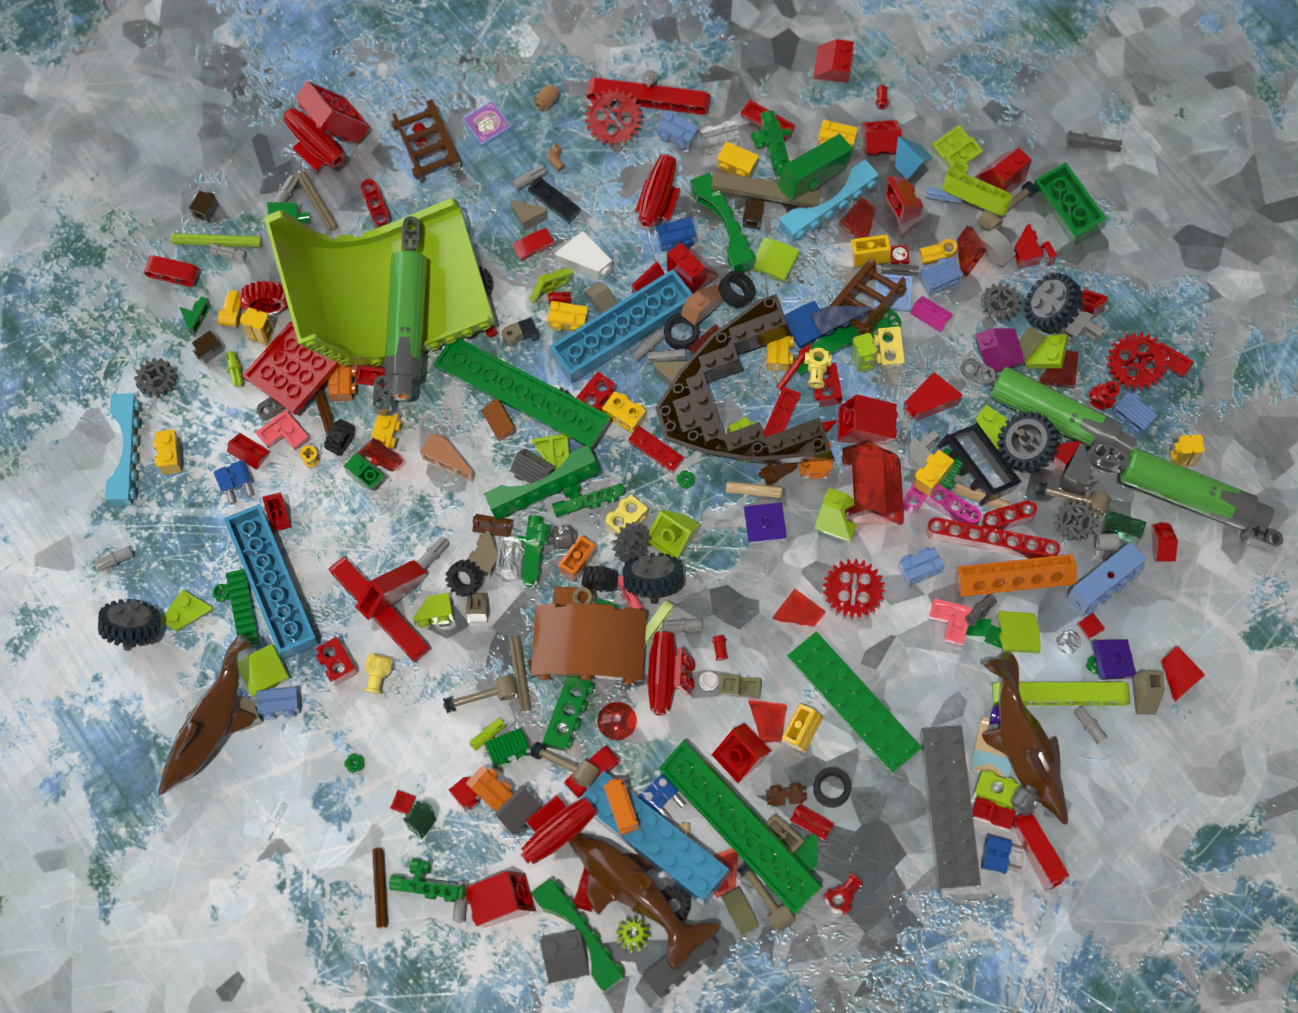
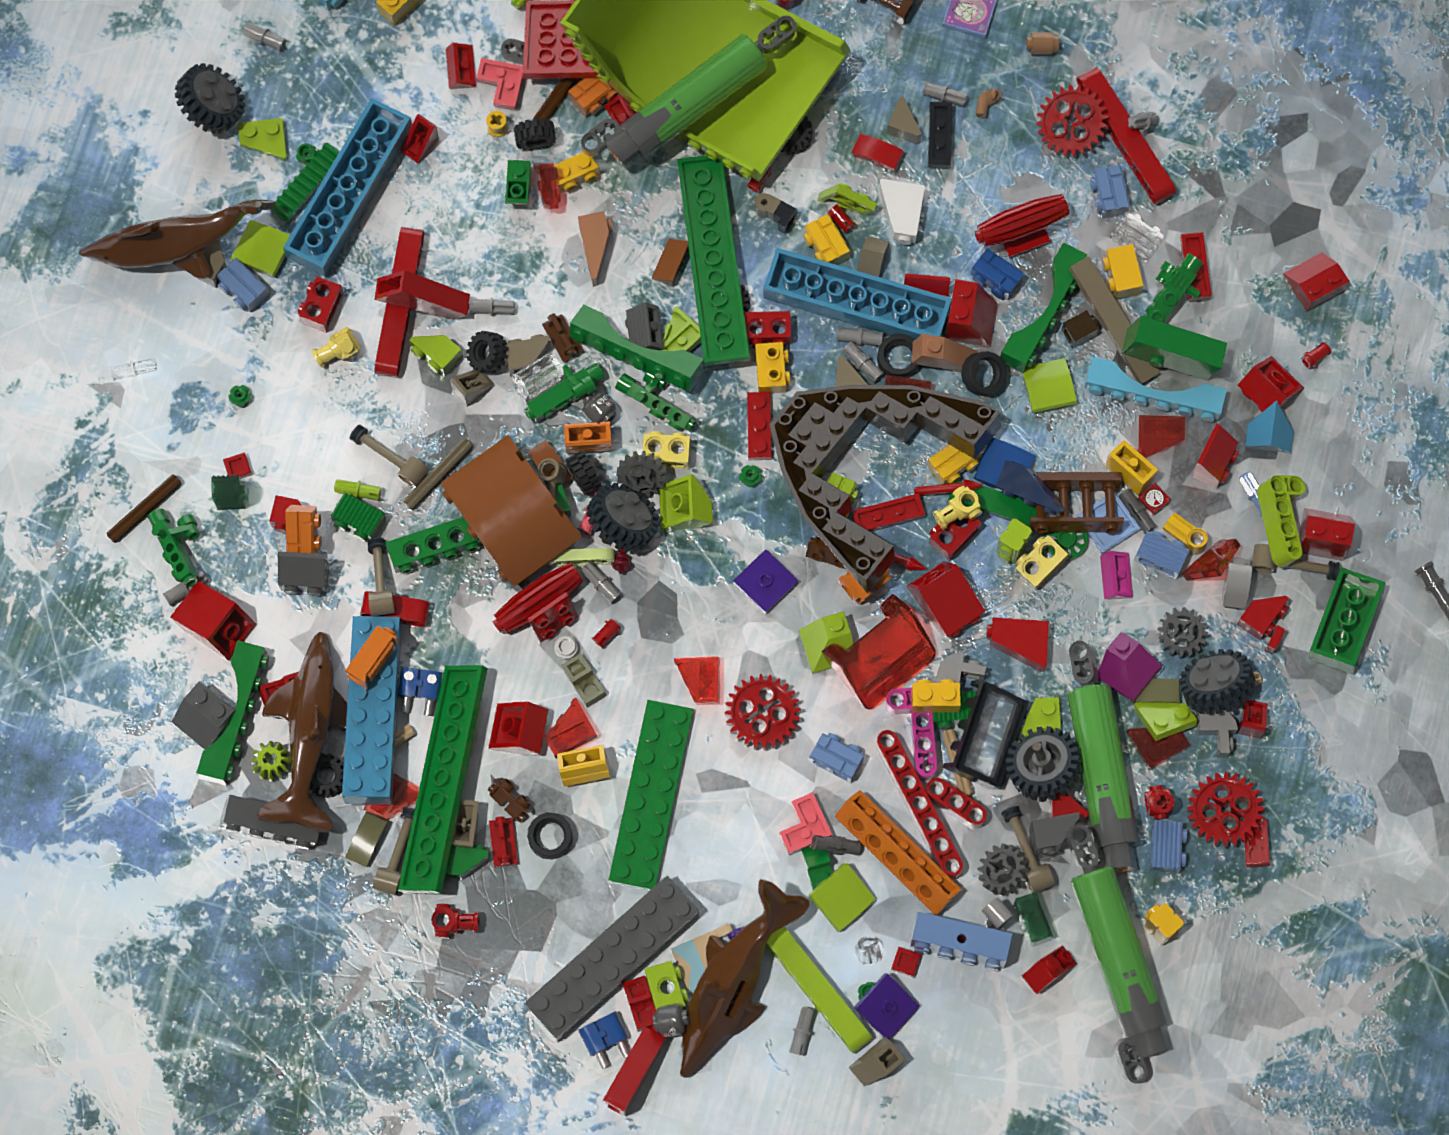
camera: 50 degrees right, 5 degrees up
blue piece [213,460,254,504] -> none
red plate [520,795,597,865] -> none
clear red dish [597,702,637,741] -> none
tan axle [726,481,782,498] -> none
yellow brick [817,119,858,148] -> none
lime slope [930,124,983,168] -> none
red slope [1161,646,1205,702] -> none
none -> dark red hair [612,546,631,574]

